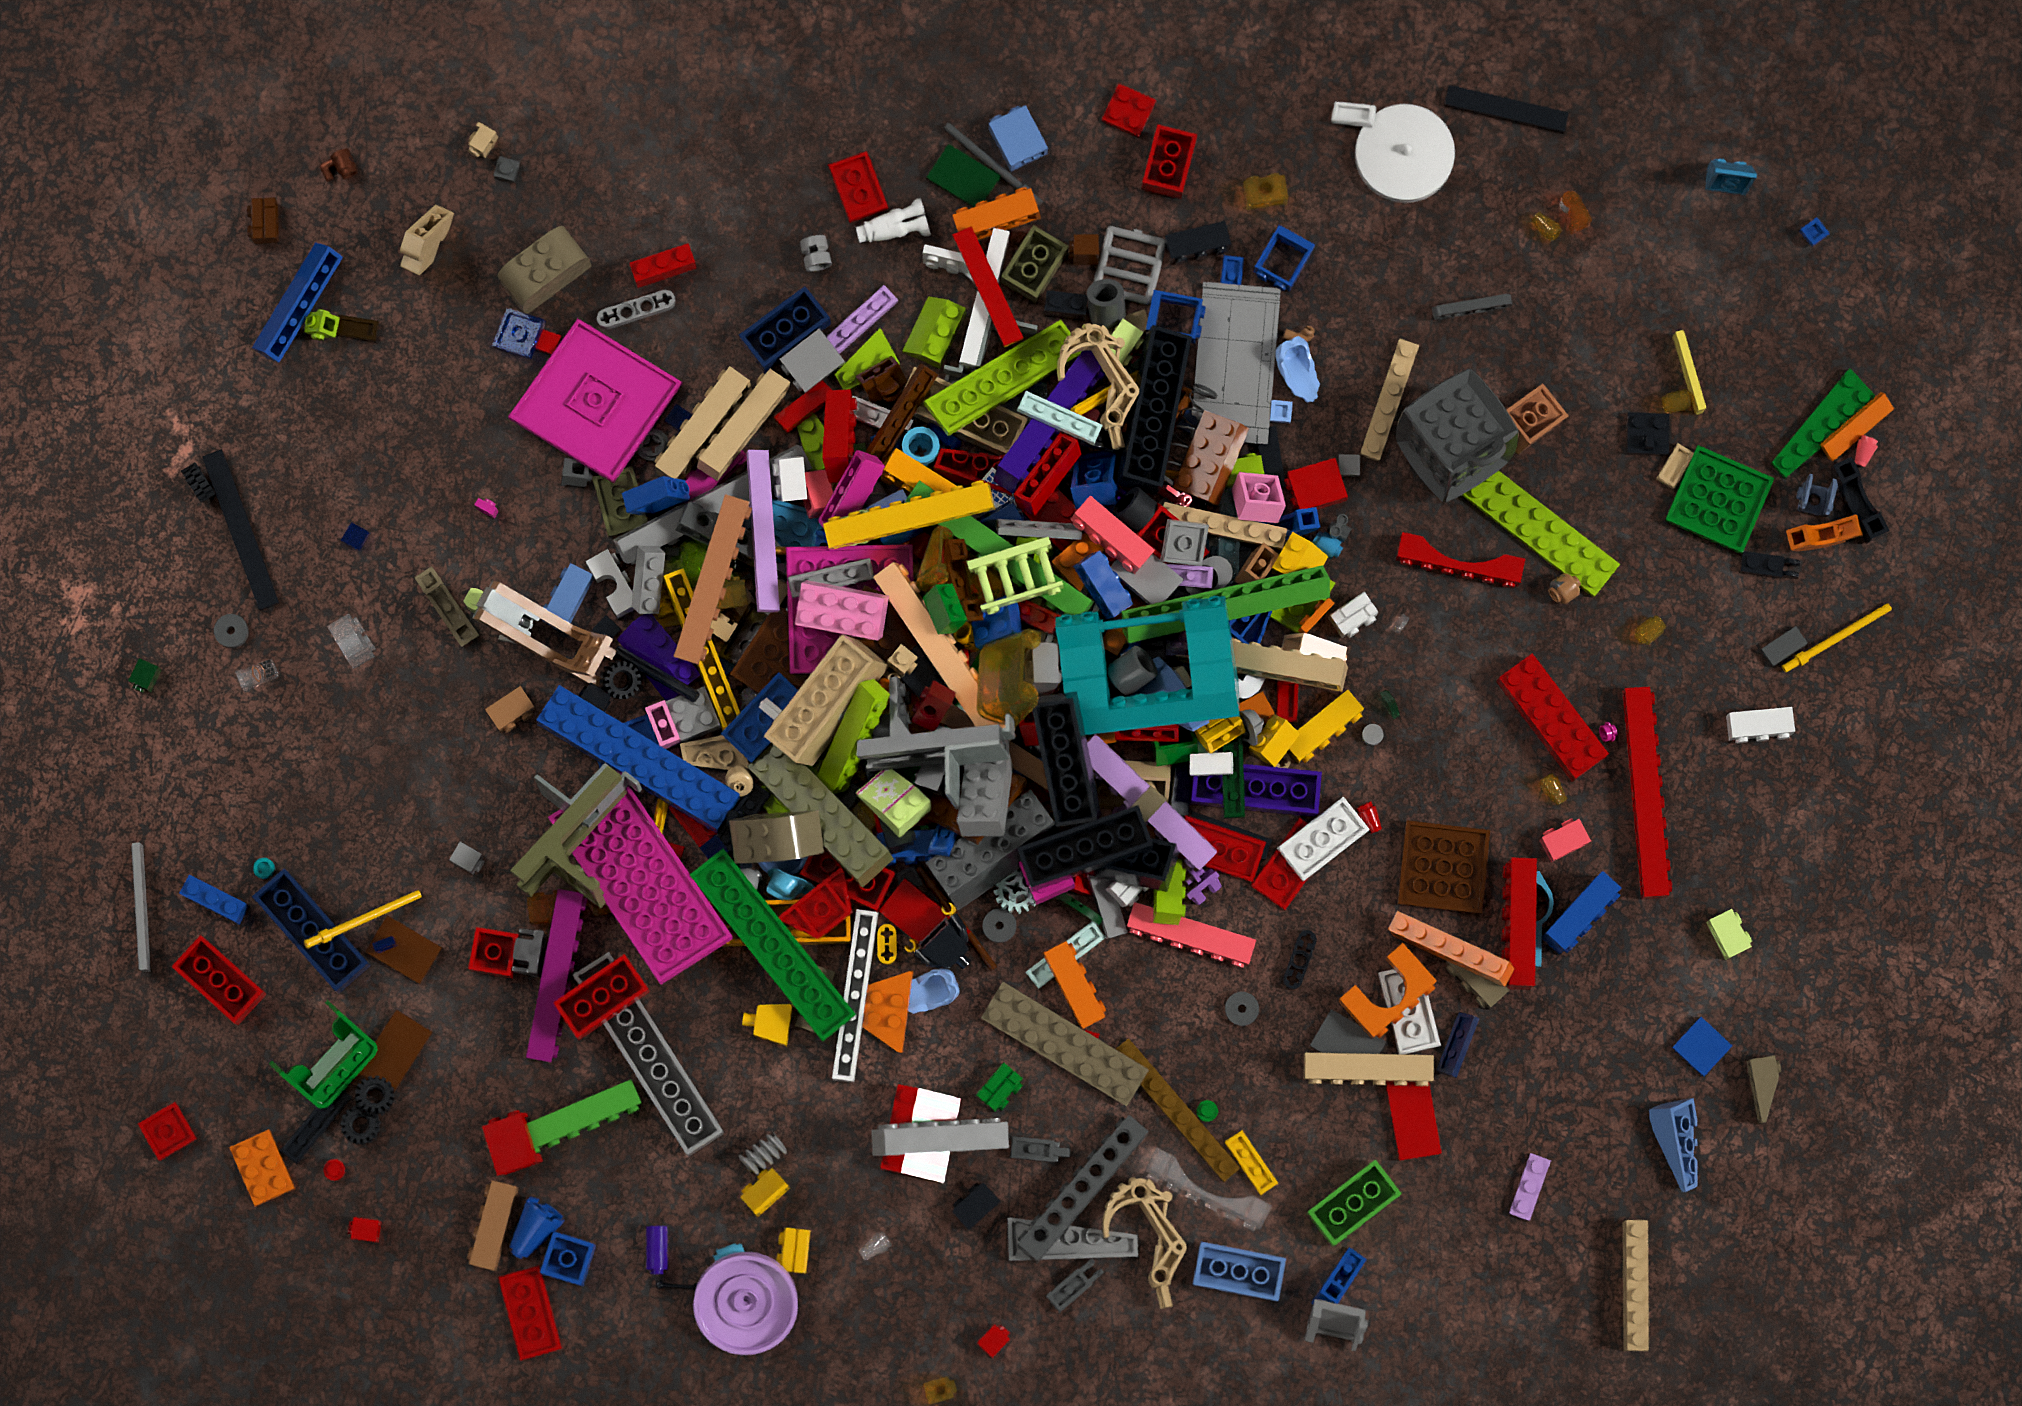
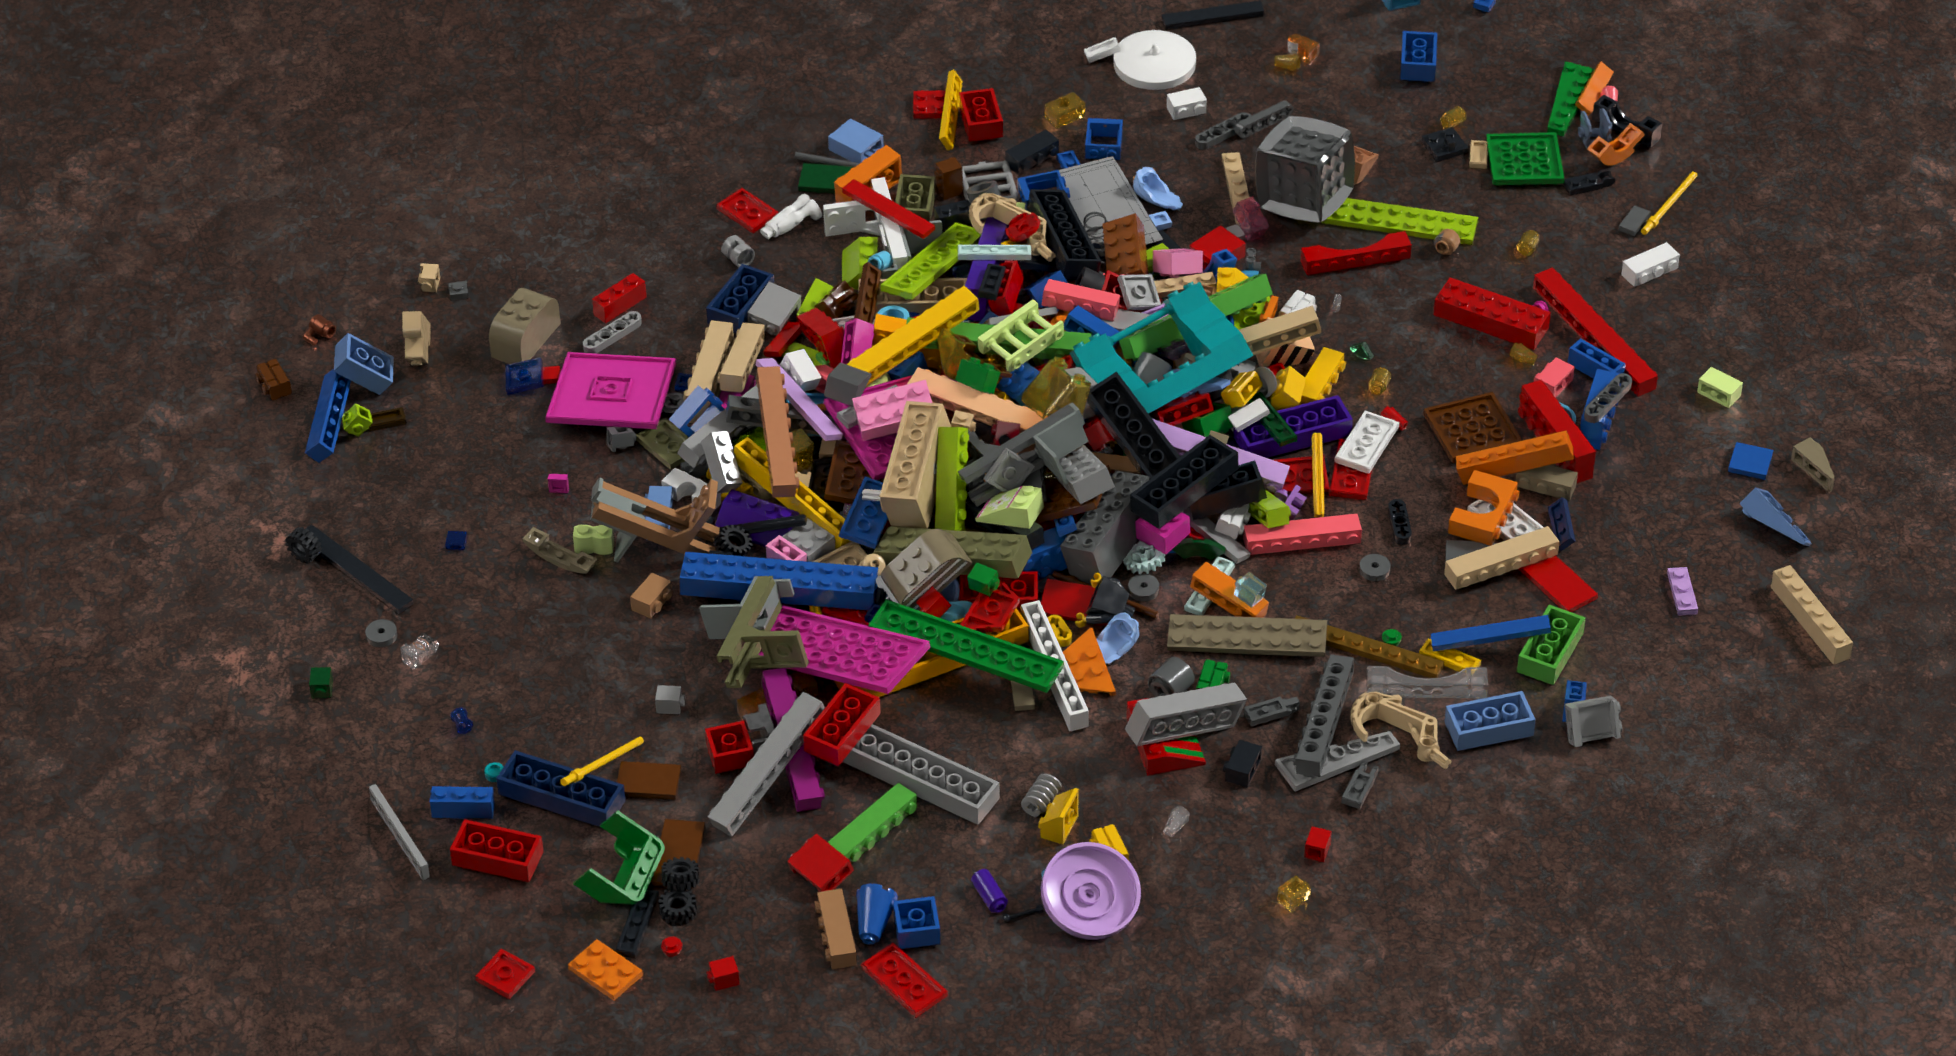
camera: 20 degrees left, 35 degrees down
clear brick [327,614,375,669] -> none
clear blue tile [372,936,398,954] -> none
yellow torso [742,1004,793,1047] -> none
lavender tile [826,285,898,354] -> none
light grey tile [1362,724,1383,746] -> none
light yellow tile [1673,330,1706,415] -> none
none -> medium blue brick [334,333,394,395]
none -> clear blue bush [450,707,474,734]
none -> light grey brick [708,692,825,836]
none -> dark grey slope [824,362,872,407]
none -> medium azure brick [868,251,893,271]
none -> red brick [916,586,952,618]
none -> yellow tile [939,70,962,150]
none -> green brick [967,563,1000,596]
none -> black tile [978,264,1006,300]
none -> light grey tile [983,448,1035,492]
none -> red tile [1005,212,1040,242]
none -> dark grey piece [1148,657,1195,697]
none -> white brick [1167,87,1207,120]
none -> dark grey beam [1195,112,1251,150]
none -> clear pink brick [1232,196,1269,241]
none -> clear light blue brick [1234,572,1267,608]
none -> yellow axle [1312,433,1324,518]
none -> clear yellow brick [1368,367,1392,395]
none -> blue brick [1400,31,1437,82]
none -> blue tile [1431,615,1551,652]
none -> blue brick [1568,338,1626,379]
none -> dark grey beam [1584,373,1632,423]

